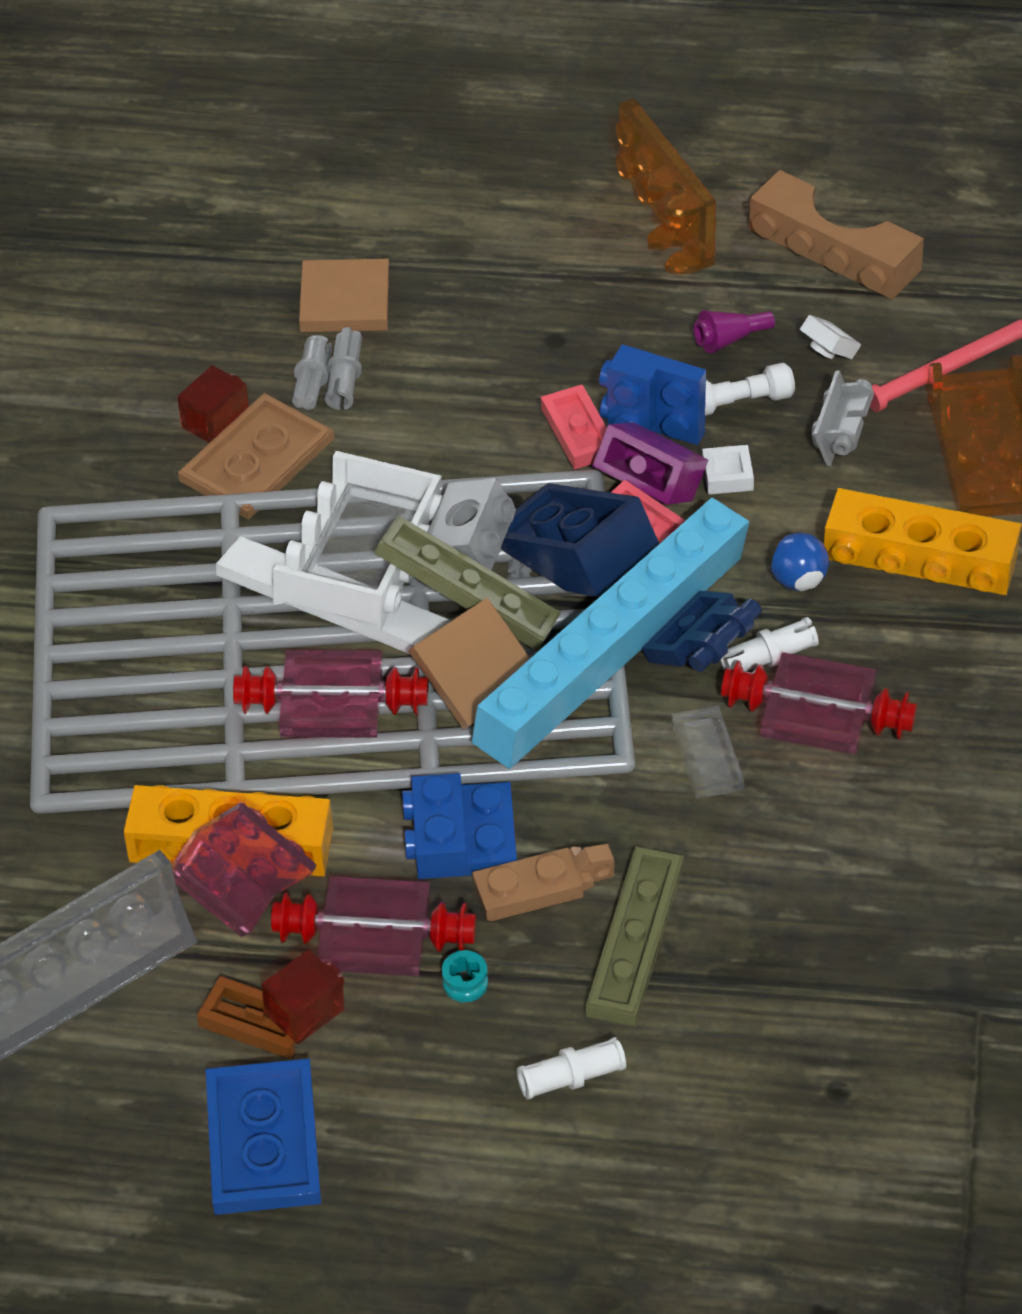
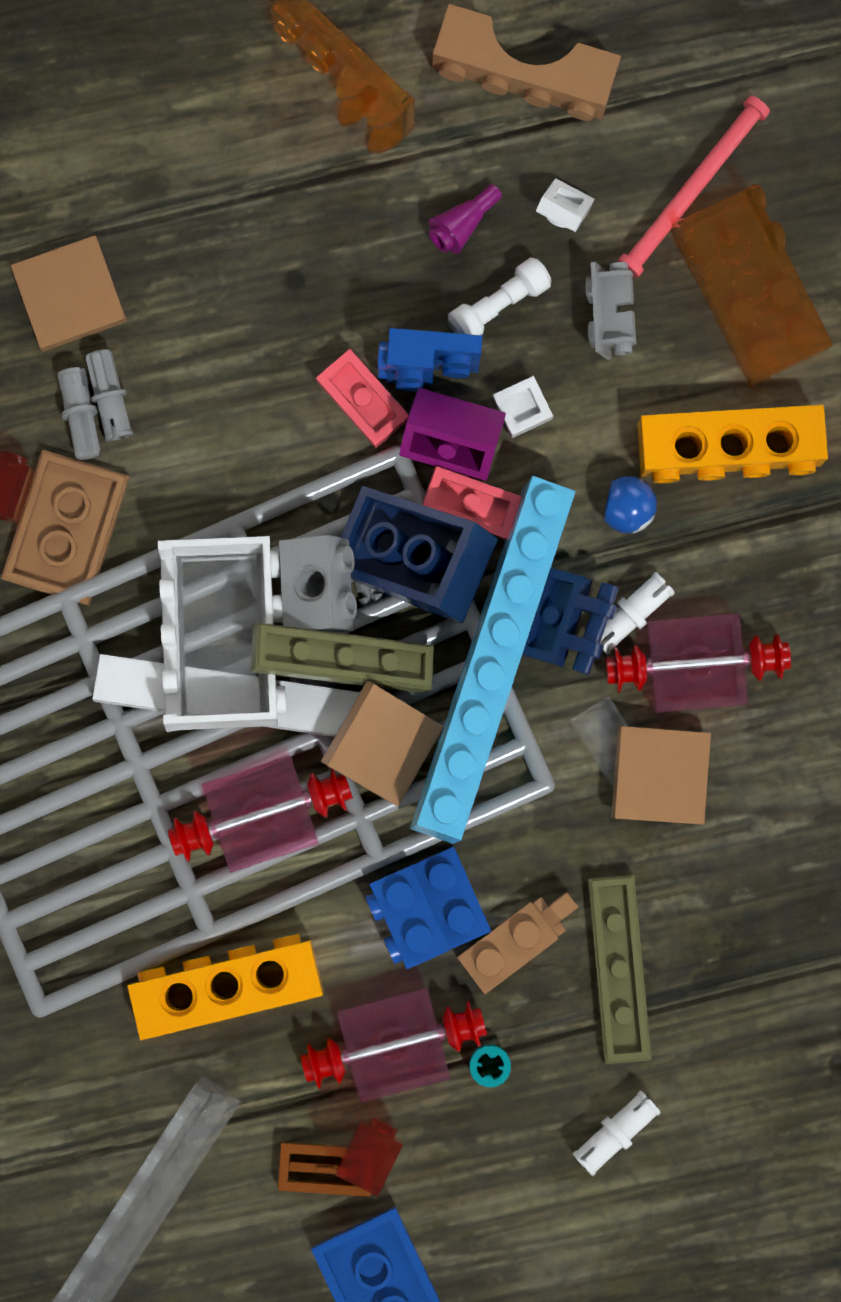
camera: 25 degrees left, 35 degrees up
clear pink bracket [165,803,316,938] -> none
none -> medium nougat tile [611,726,711,825]

